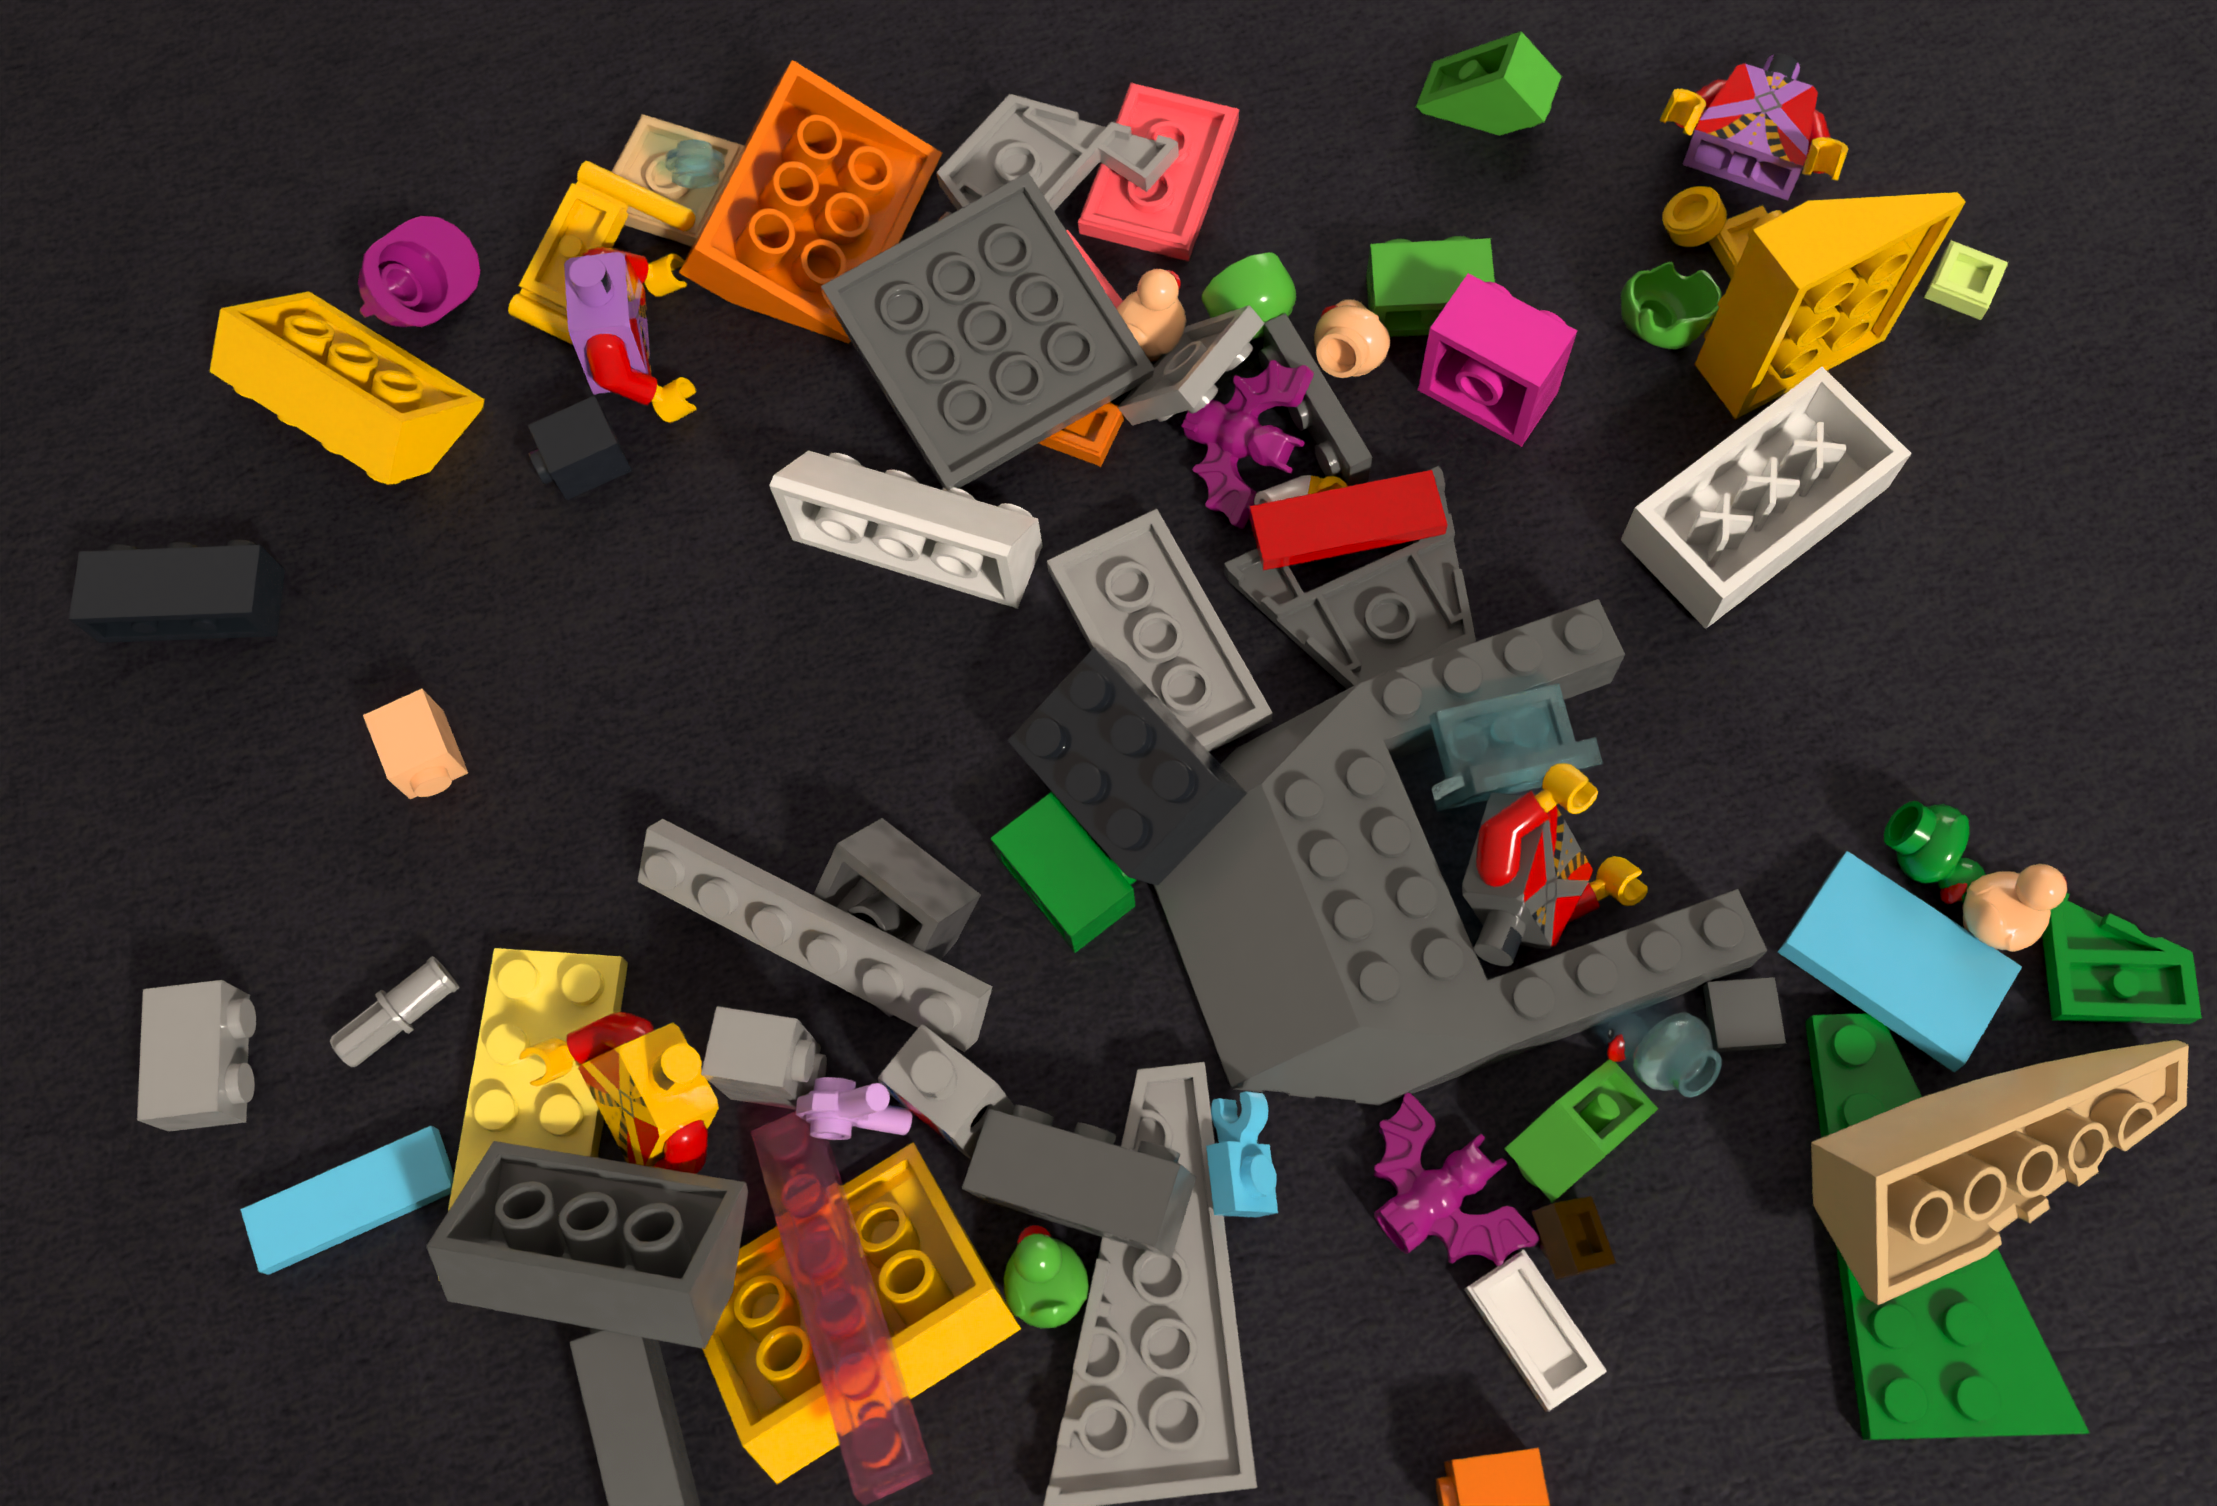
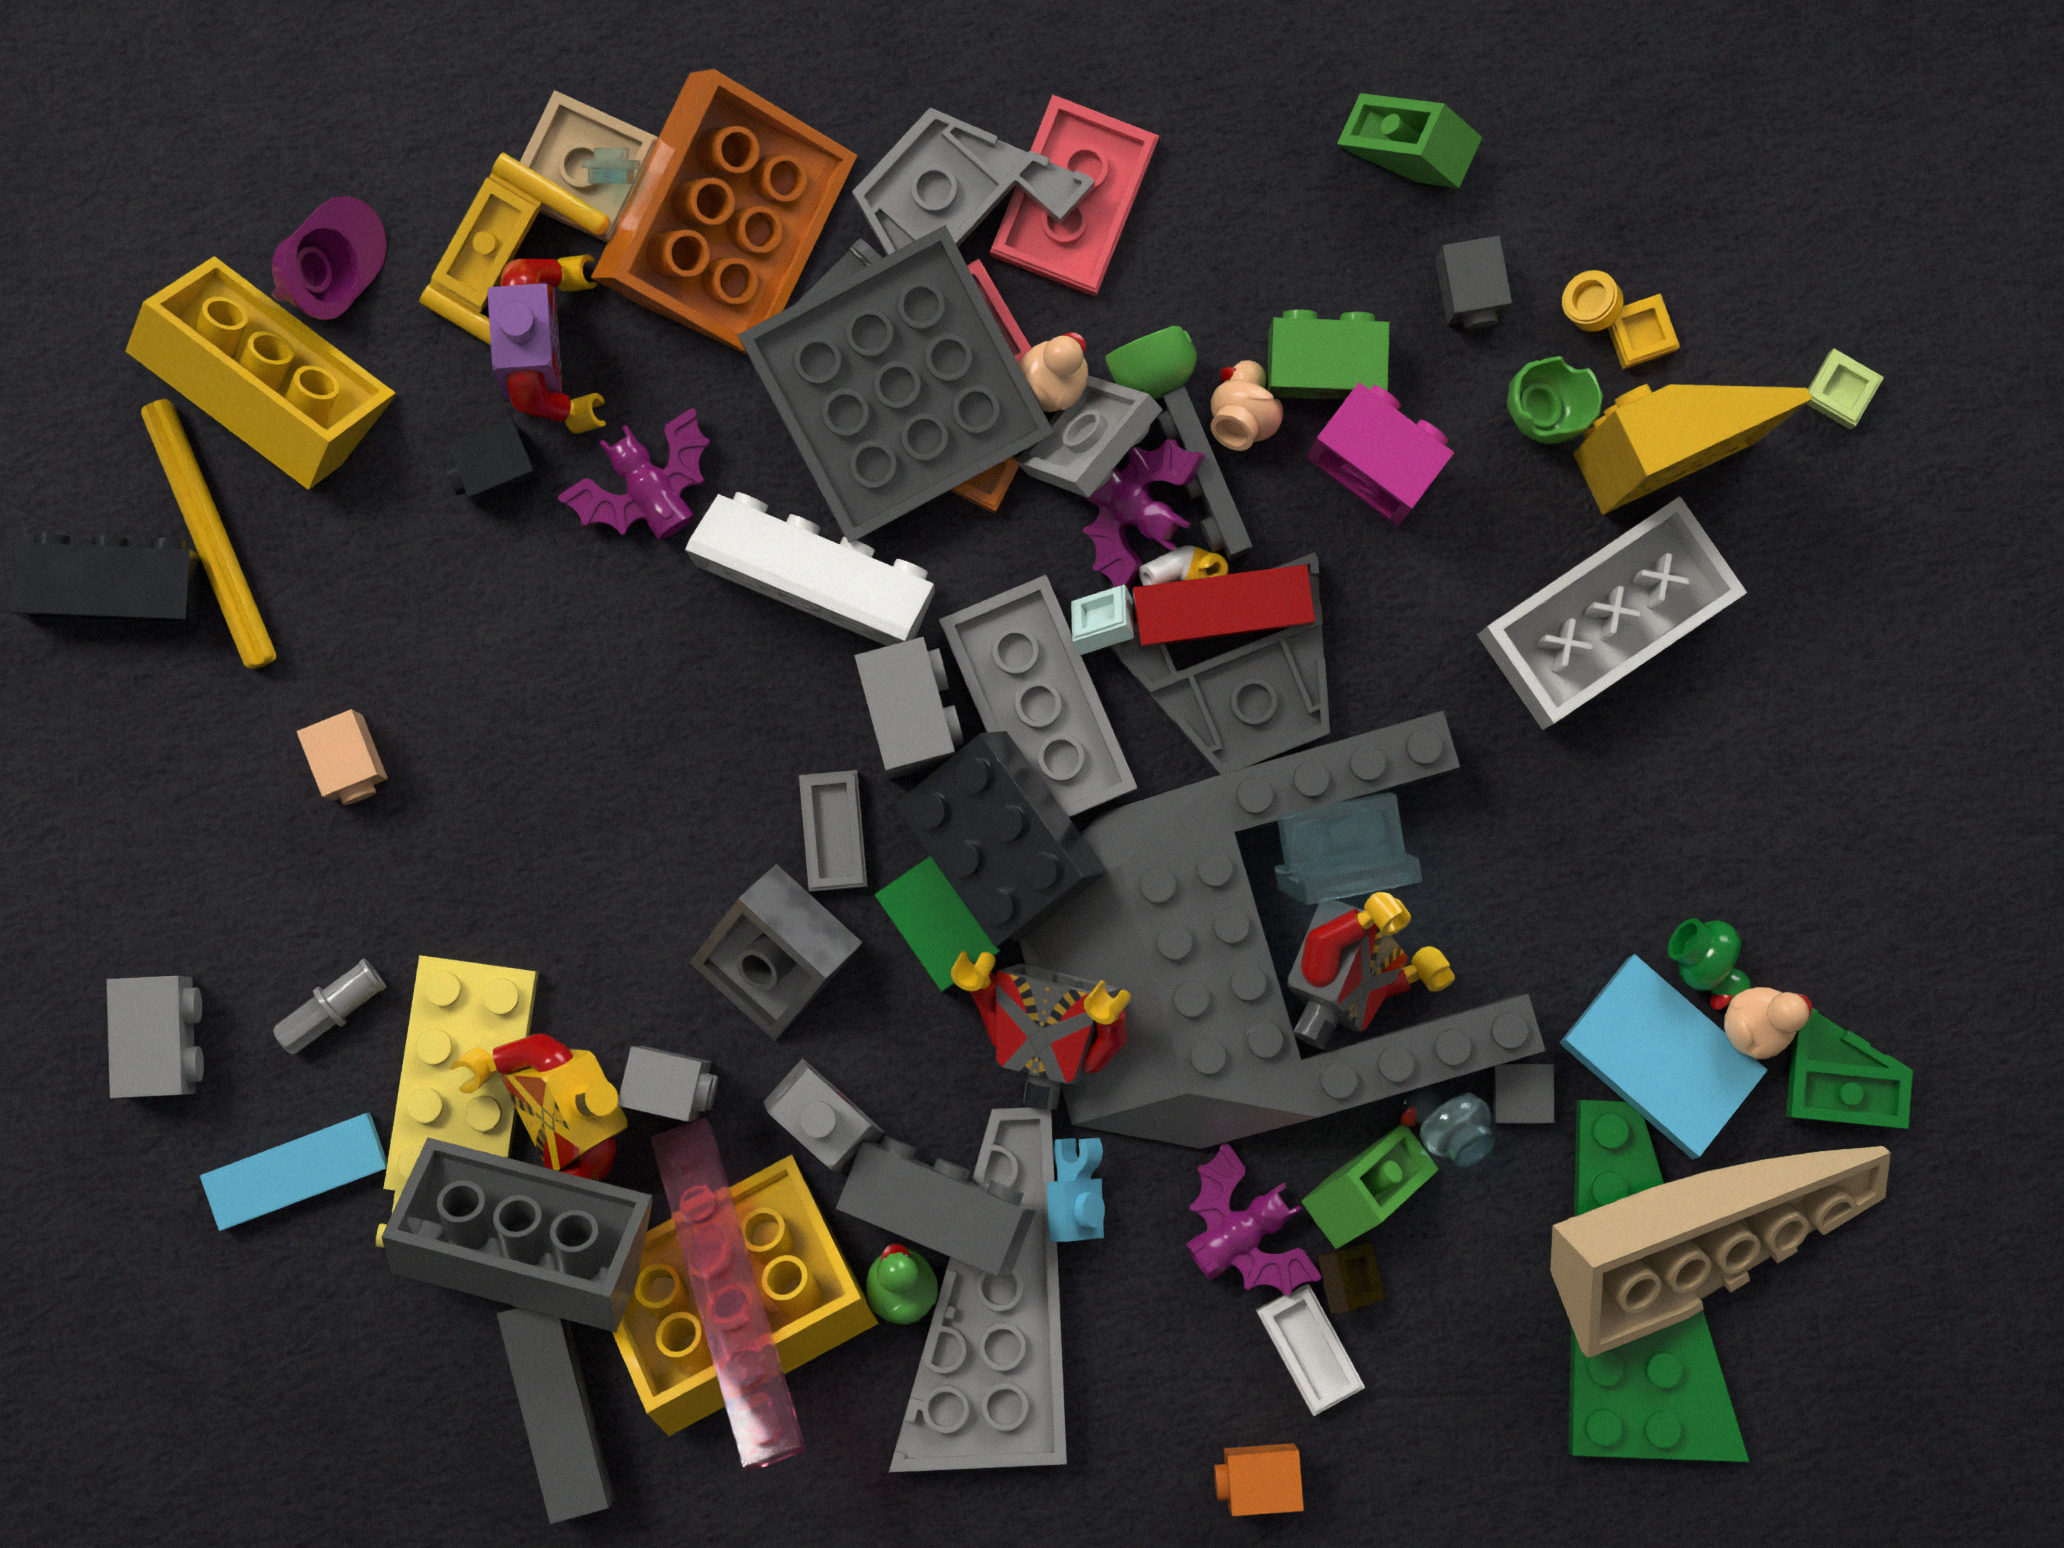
camera: 10 degrees left, 15 degrees up
light grey plate [638,819,992,1052] -> none
lavender piece [796,1077,912,1140] -> none
torso [1659,54,1848,200] -> none
none -> yellow axle [141,399,276,669]
none -> magenta animal [558,408,711,541]
none -> light grey tile [799,770,868,892]
none -> light grey brick [854,637,964,780]
none -> torso [951,951,1131,1110]
none -> light aqua tile [1071,585,1134,655]
none -> dark grey brick [1435,236,1512,330]

